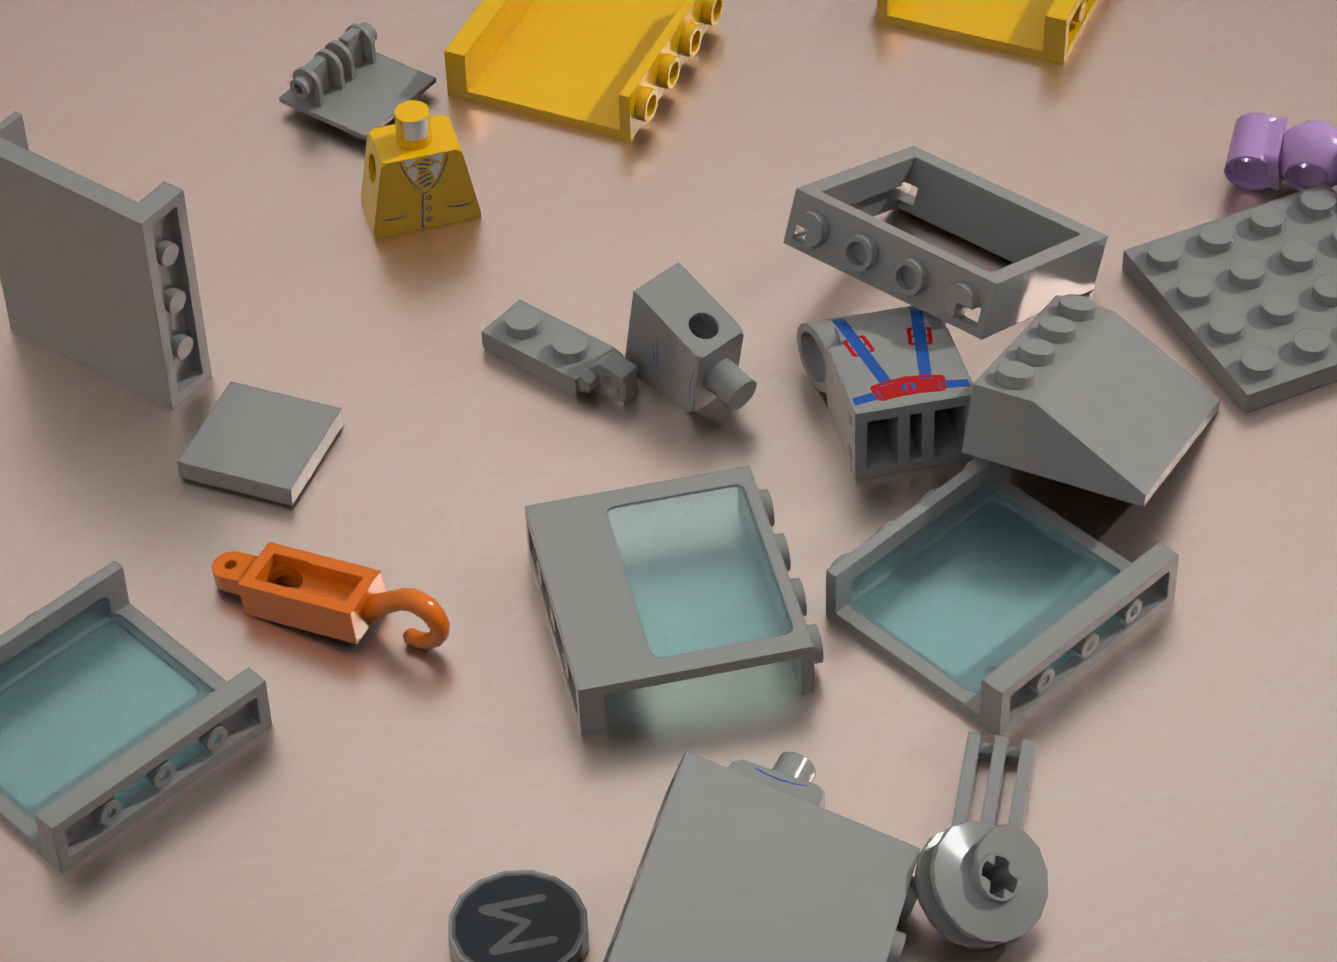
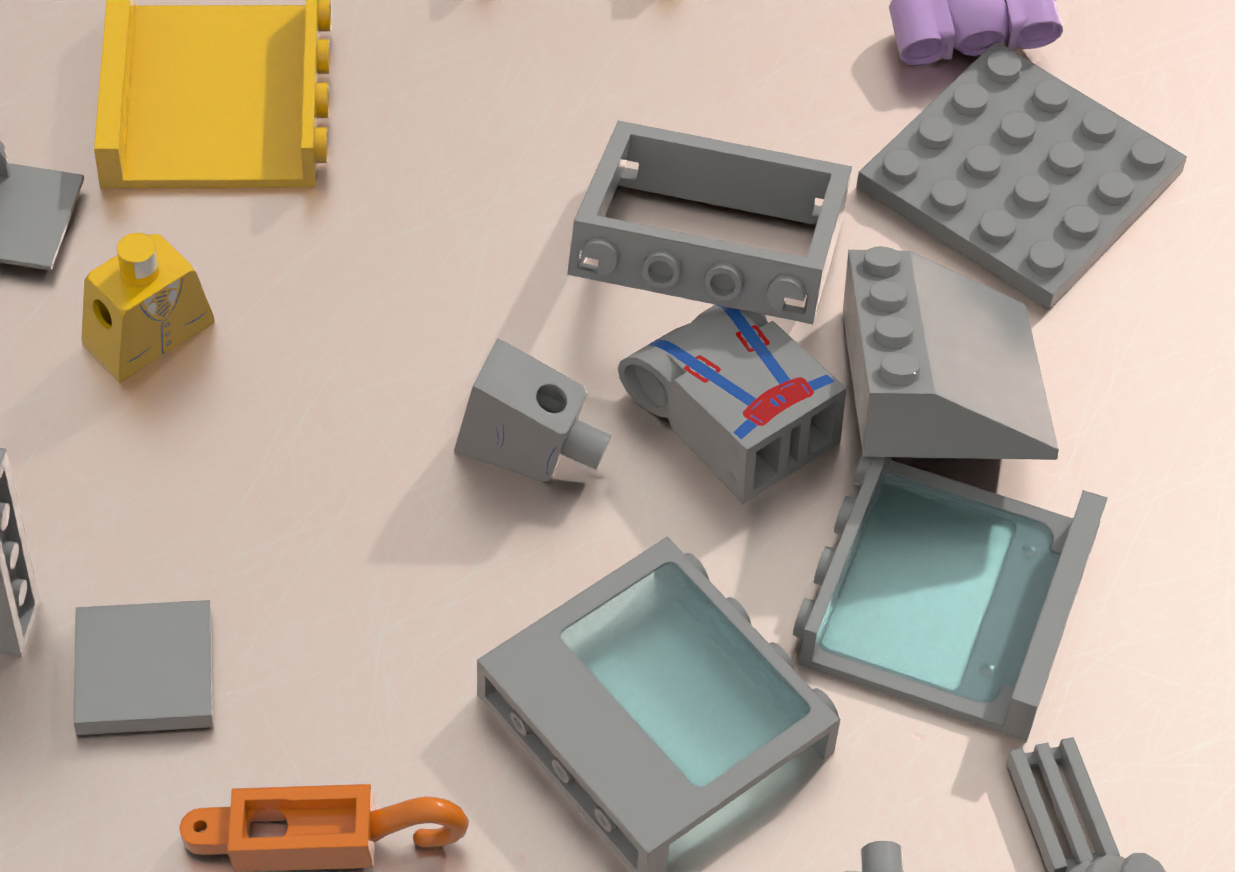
camera: 30 degrees left, 10 degrees up
light grey hinge [481,299,639,406] -> none

